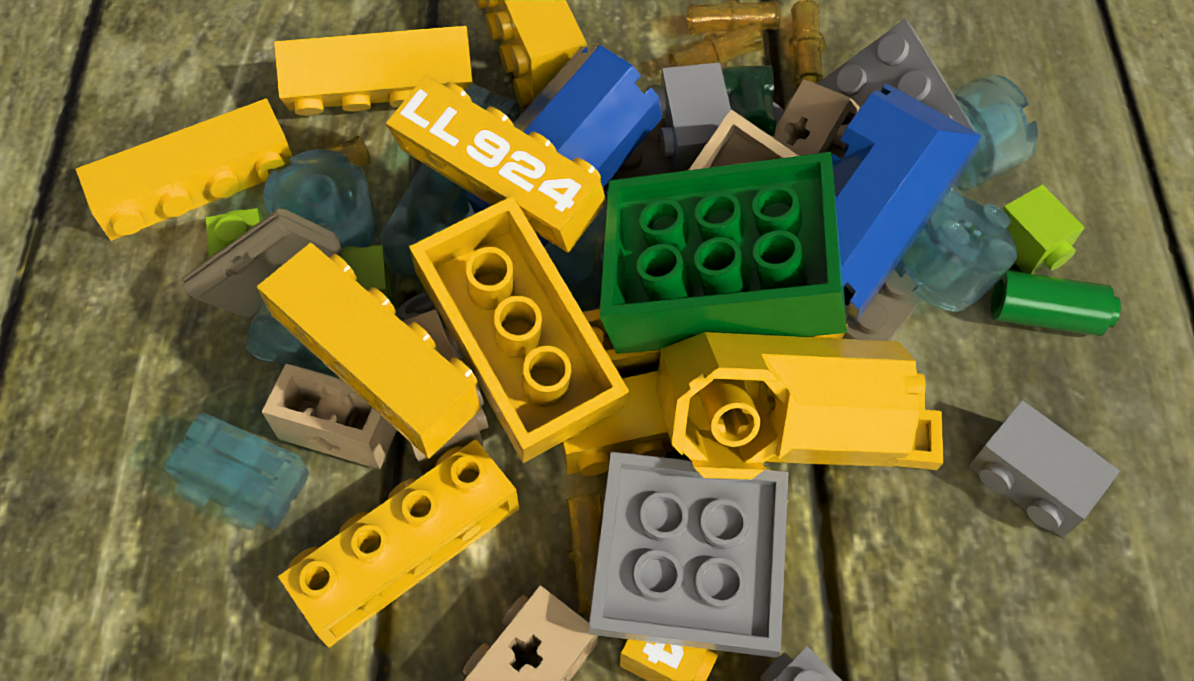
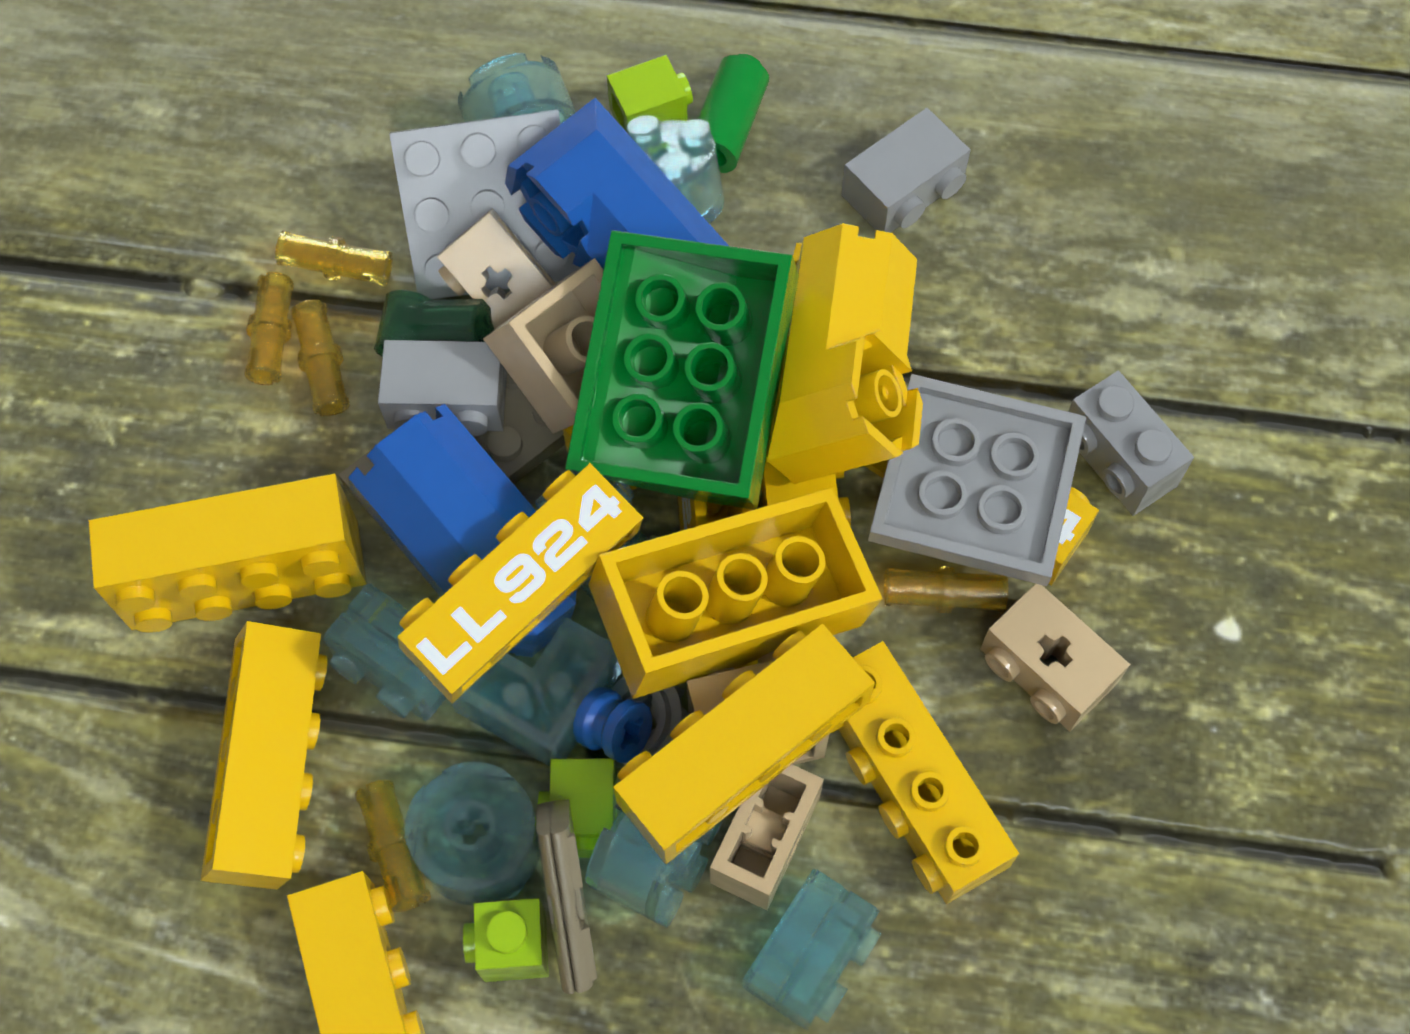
camera: 80 degrees left, 5 degrees up
none -> blue wheel [573,687,652,763]

